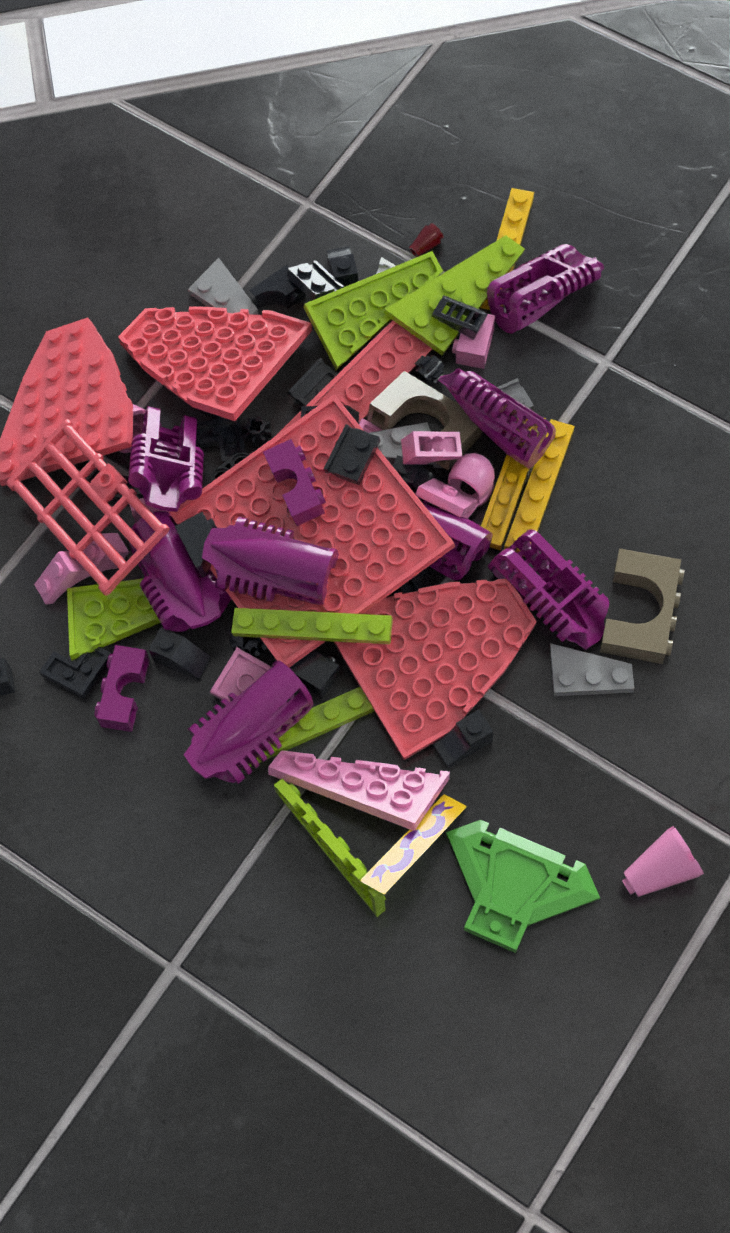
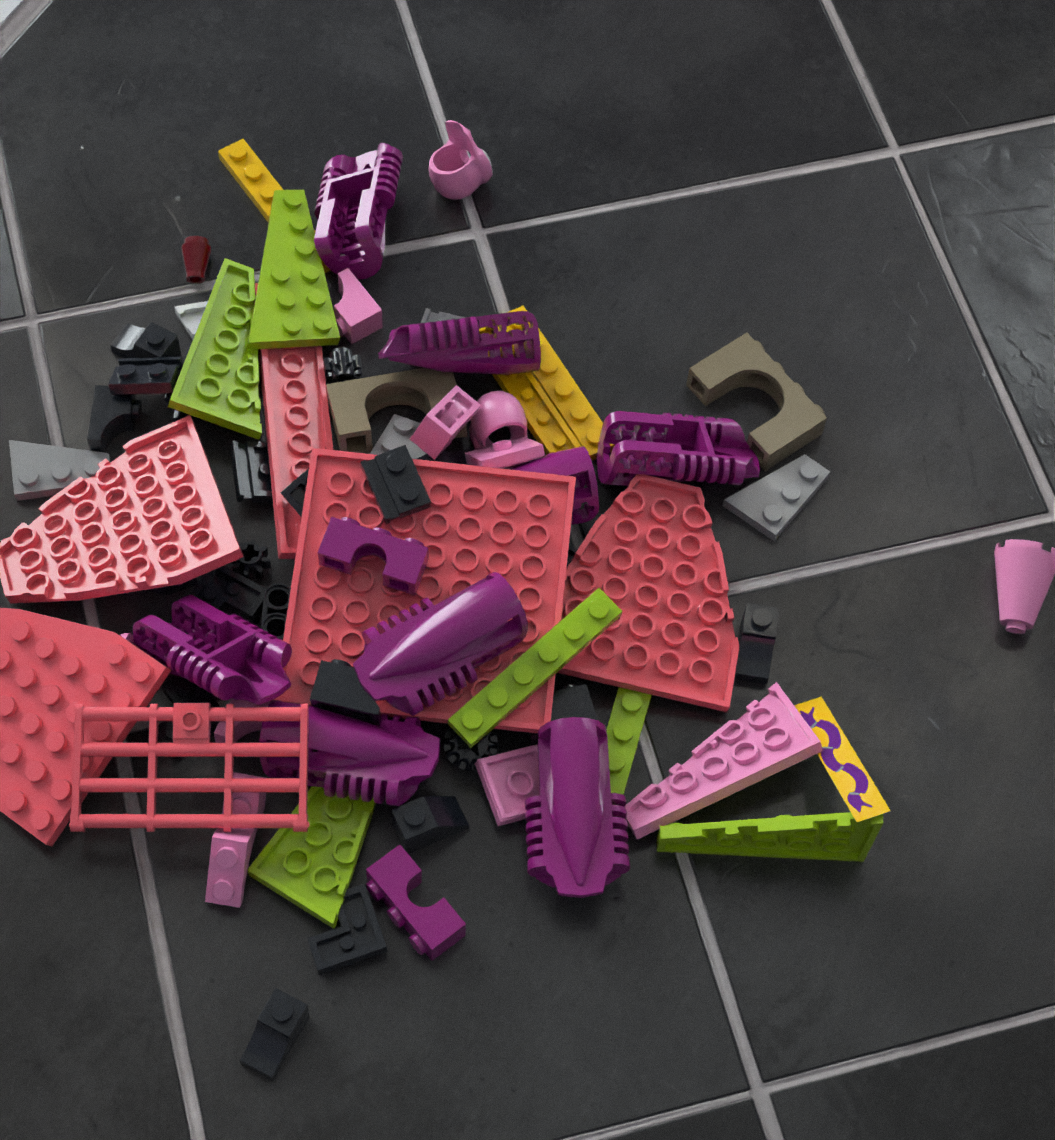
camera: 60 degrees left, 5 degrees down
black slope [431,295,488,340] -> none
bright green plate [446,820,600,953] -> none
none -> bright pink piece [428,120,493,200]

